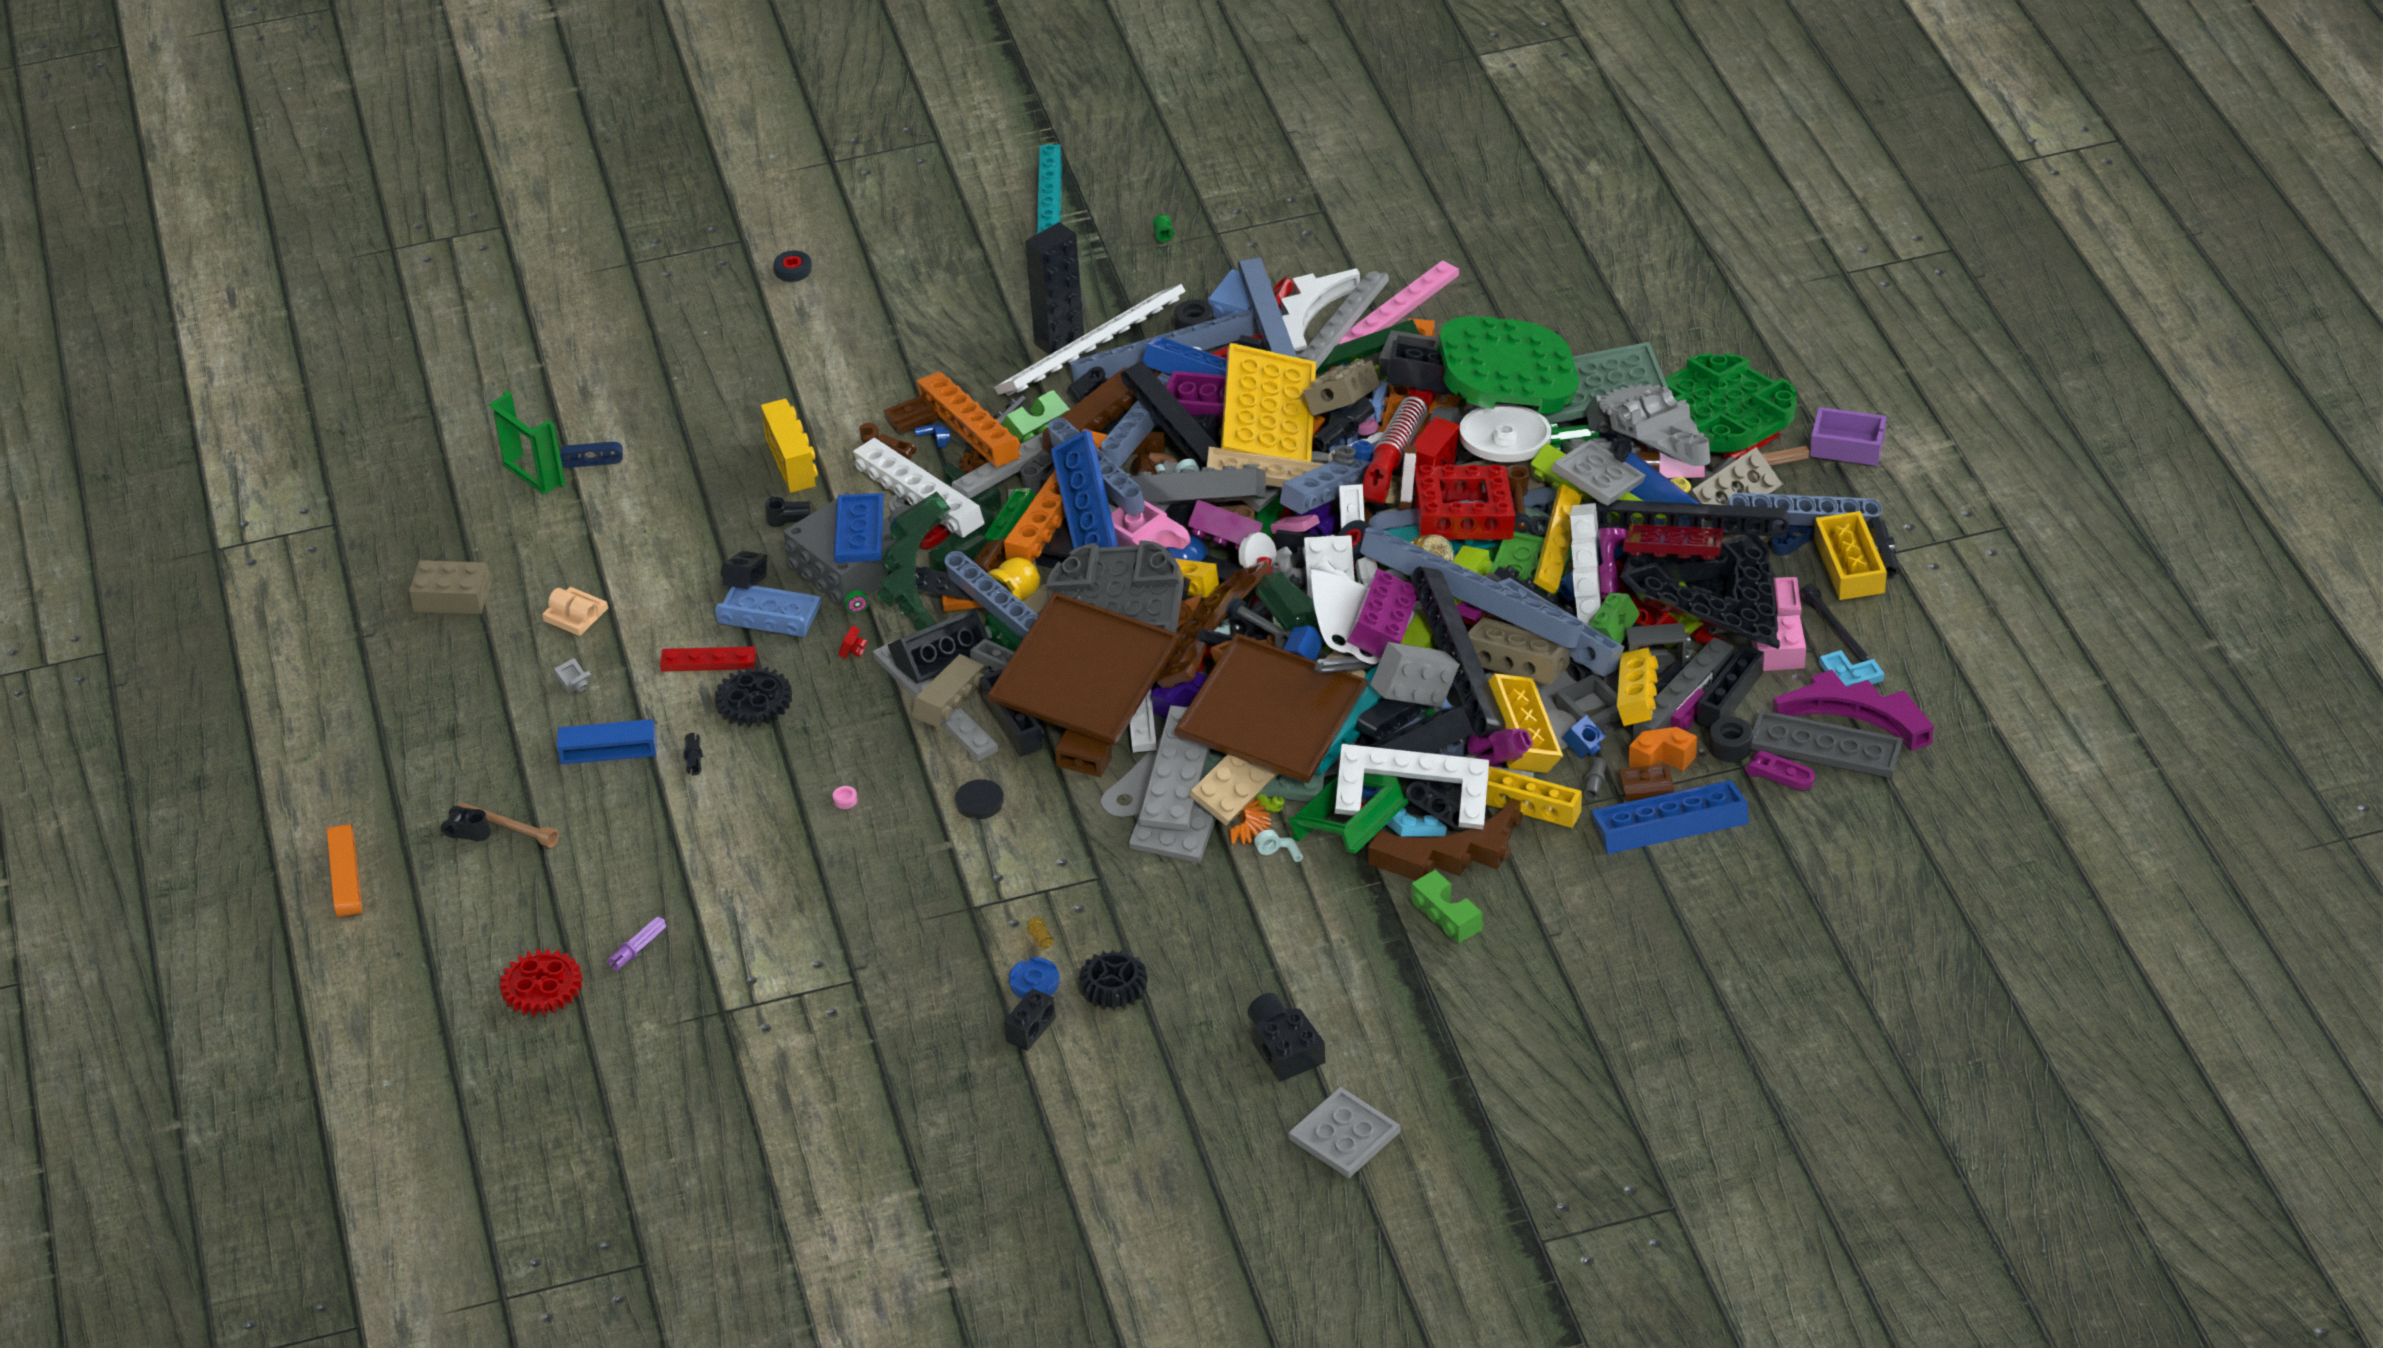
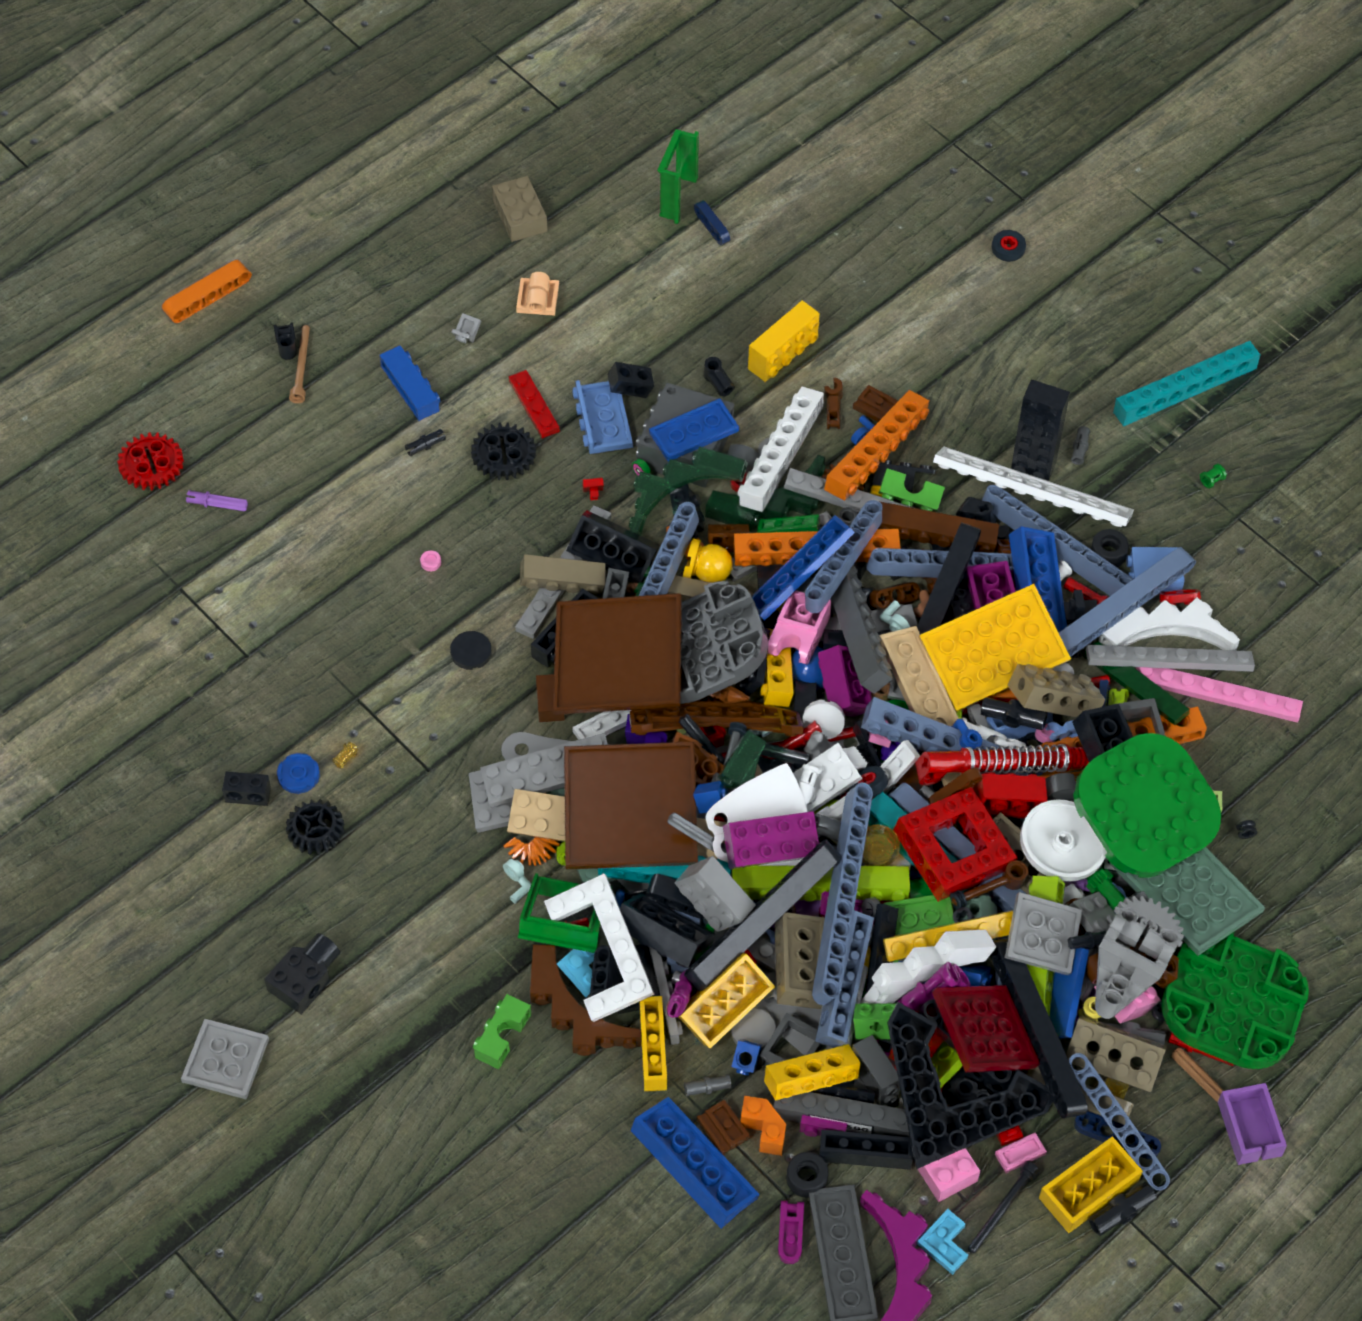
camera: 60 degrees right, 15 degrees up
dark grey bush [1334,445,1356,465] -> none

